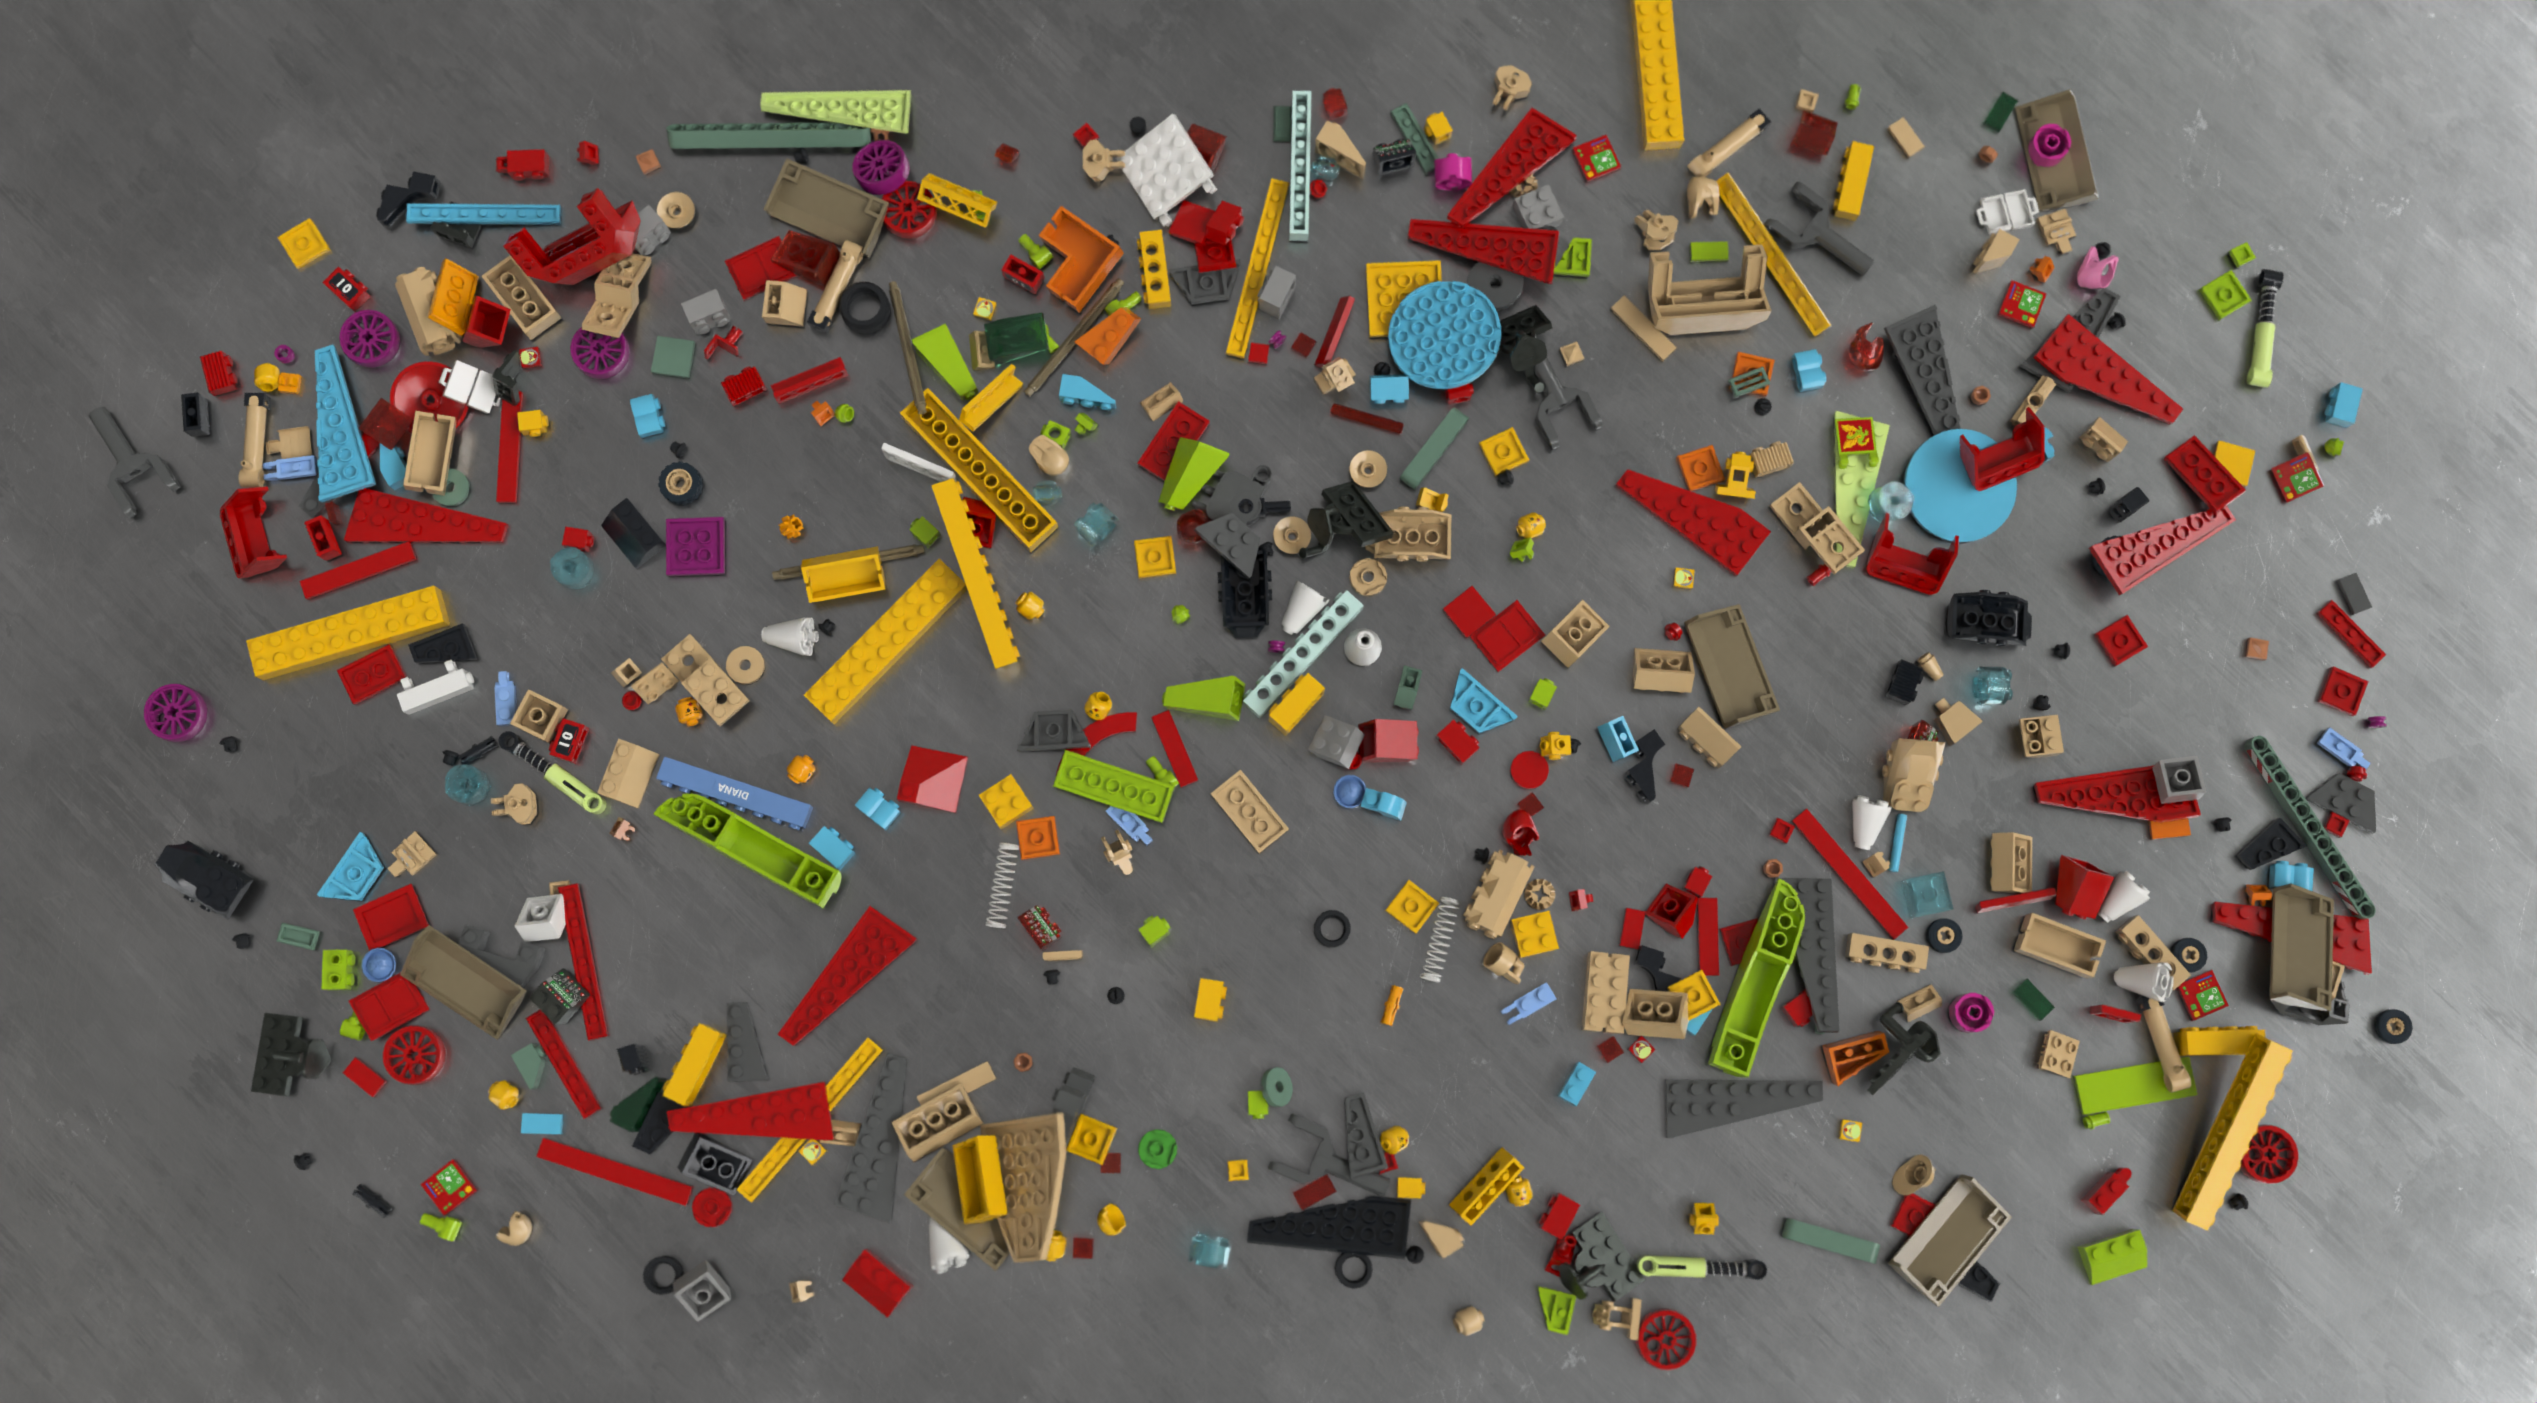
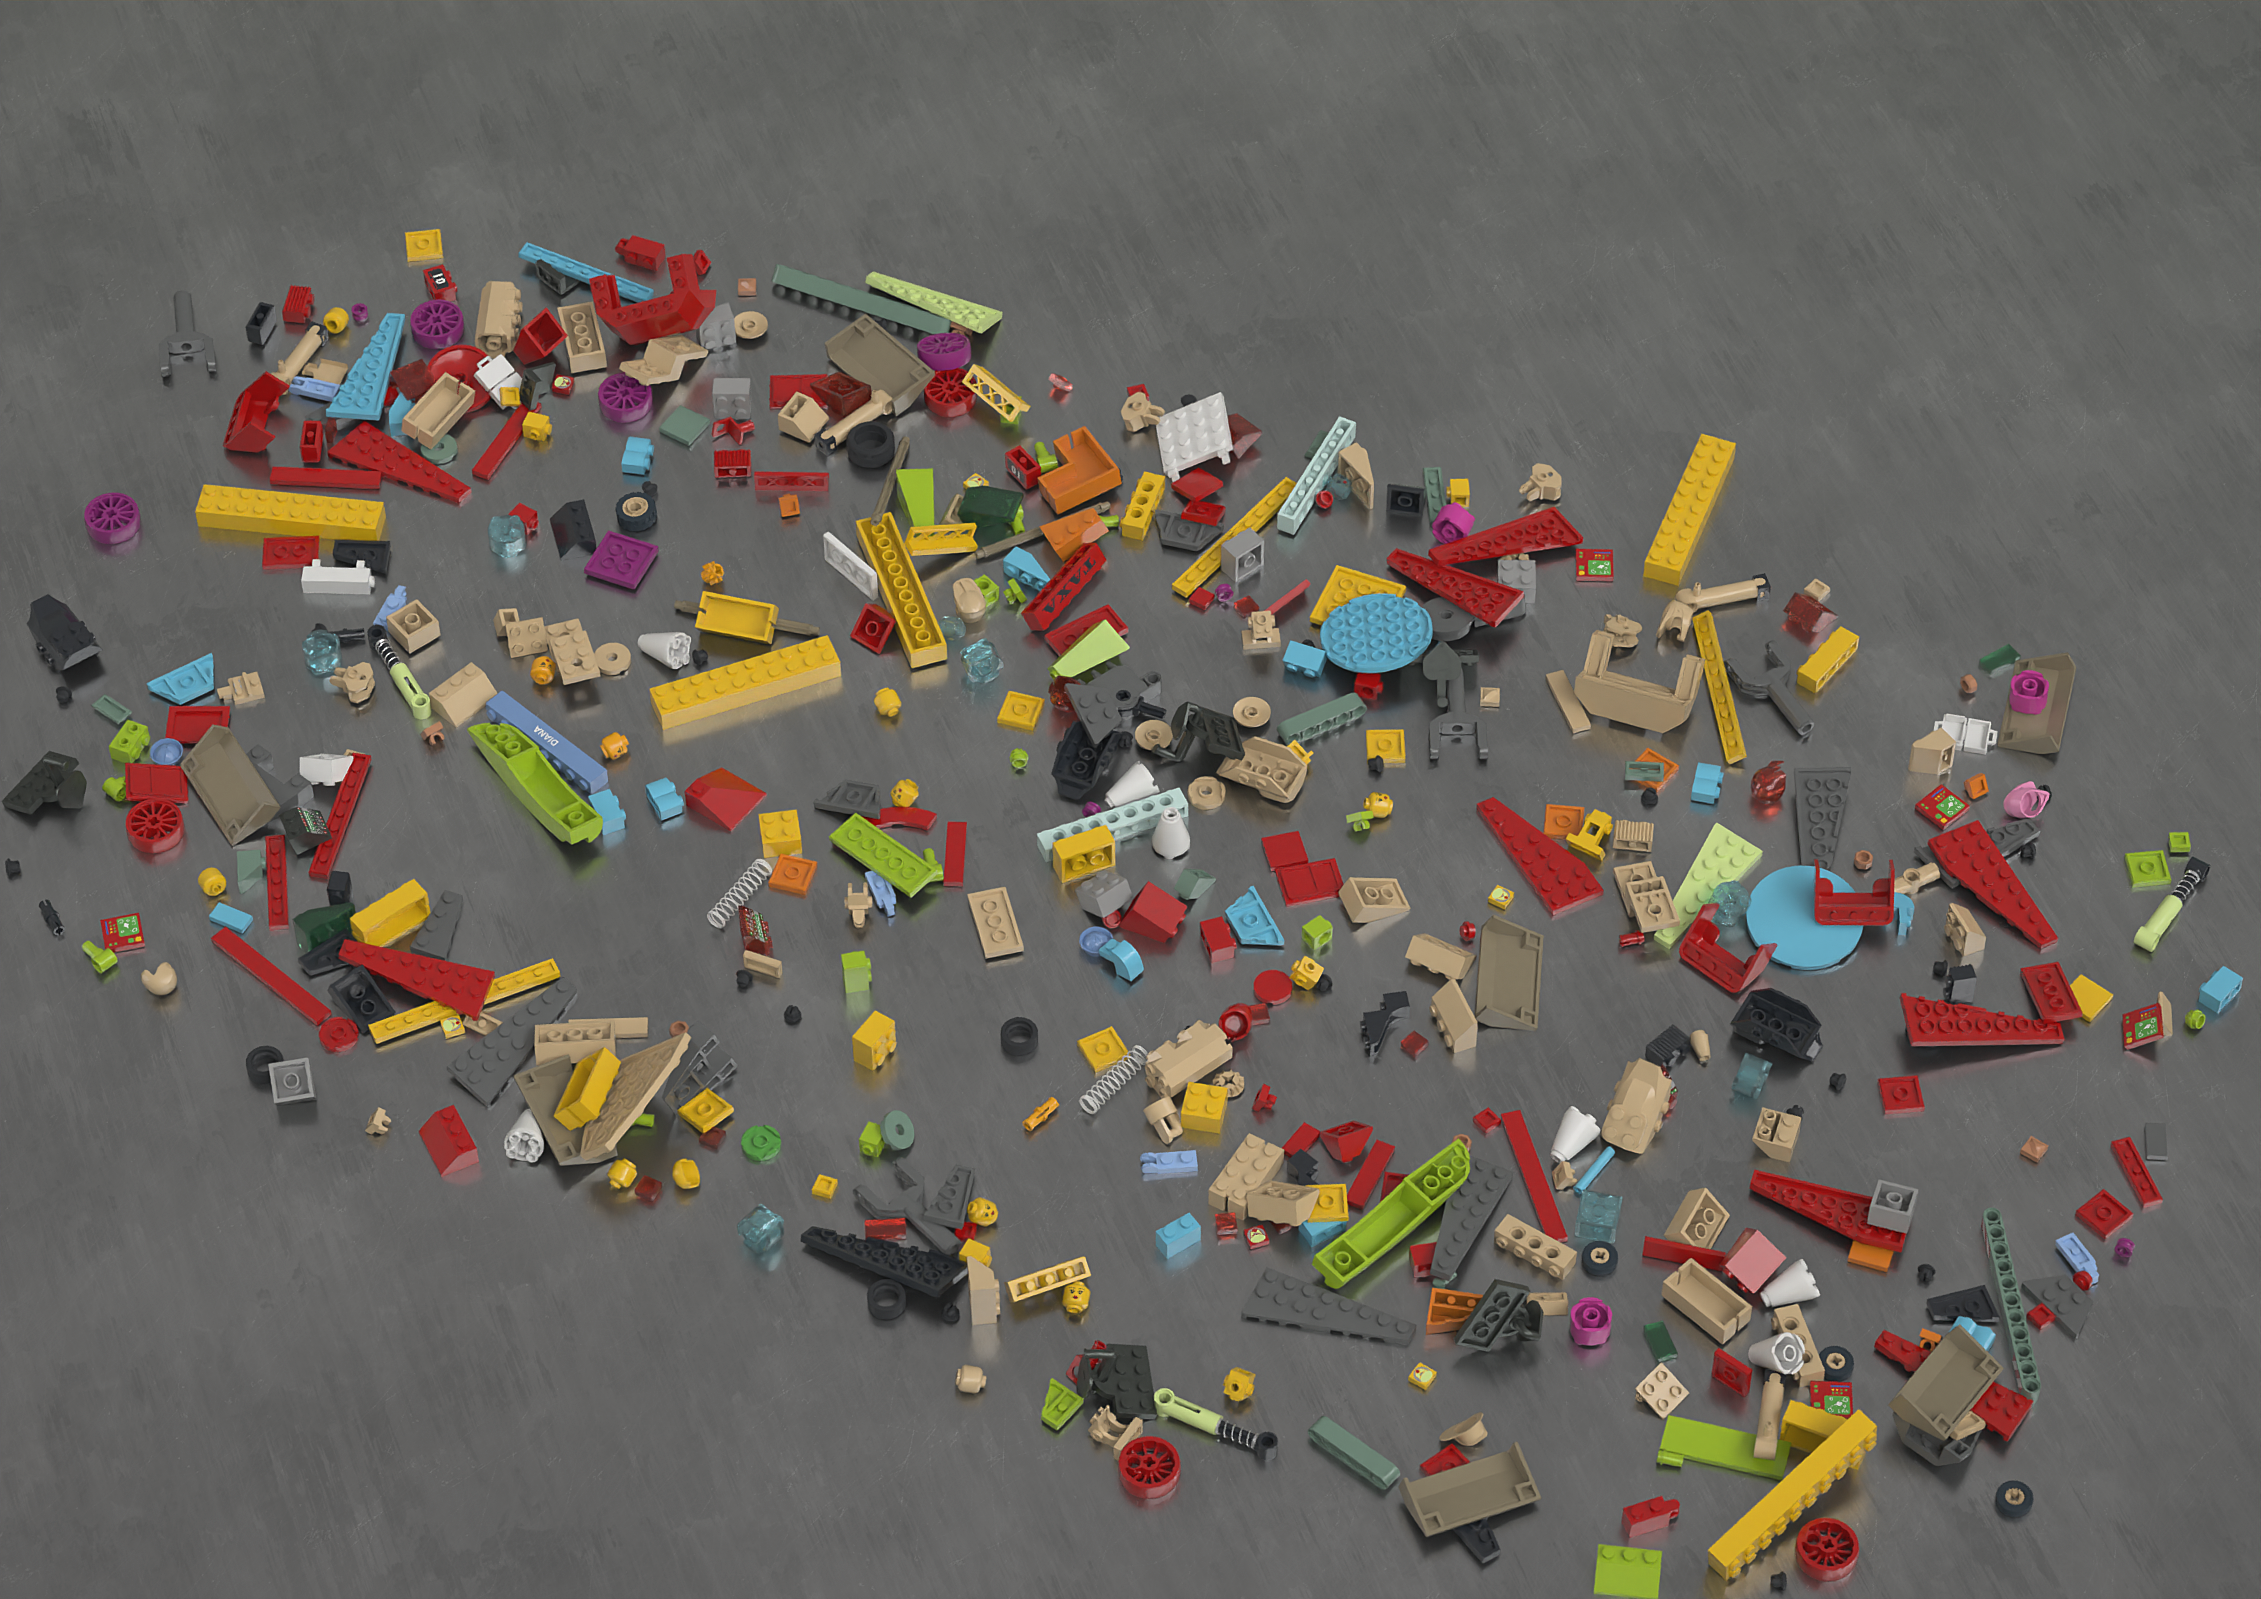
camera: 30 degrees right, 30 degrees down
black piece [219,736,238,752] -> none
light orange tile [278,372,302,395] -> none
red tile [343,1057,387,1097] -> none
black arch [376,171,440,226] -> none
light orange tile [428,258,479,336] -> none
red brick [549,718,589,764] -> none
red plate [622,691,642,710] -> none
red wing [777,906,917,1046] -> none
lime plate [834,404,854,423] -> none
lime brick [909,516,941,548] -> none
yellow brick [931,478,1020,669] -> none
tan slope [1140,382,1183,421] -> none
lime slope [1162,676,1246,721] -> none
red brick [1206,200,1244,245] -> none
clear red brick [1322,88,1348,120] -> none
clear red axle [1331,403,1404,433] -> none
red brick [1538,1193,1581,1240] -> none
lime wing [1554,238,1592,277] -> none
medium azure brick [1597,716,1639,762] -> none
red brick [1682,866,1713,898] -> none
lime tile [1690,241,1729,262] -> none
flag [1834,417,1879,469] -> none
lime pin [1844,84,1861,110] -> none
tan tile [1887,117,1925,158] -> none
tan torso [1934,698,1983,746] -> none
tan piece [2036,209,2076,254] -> none
none -> yellow tile [499,387,520,407]
none -> red brick [1021,543,1106,631]

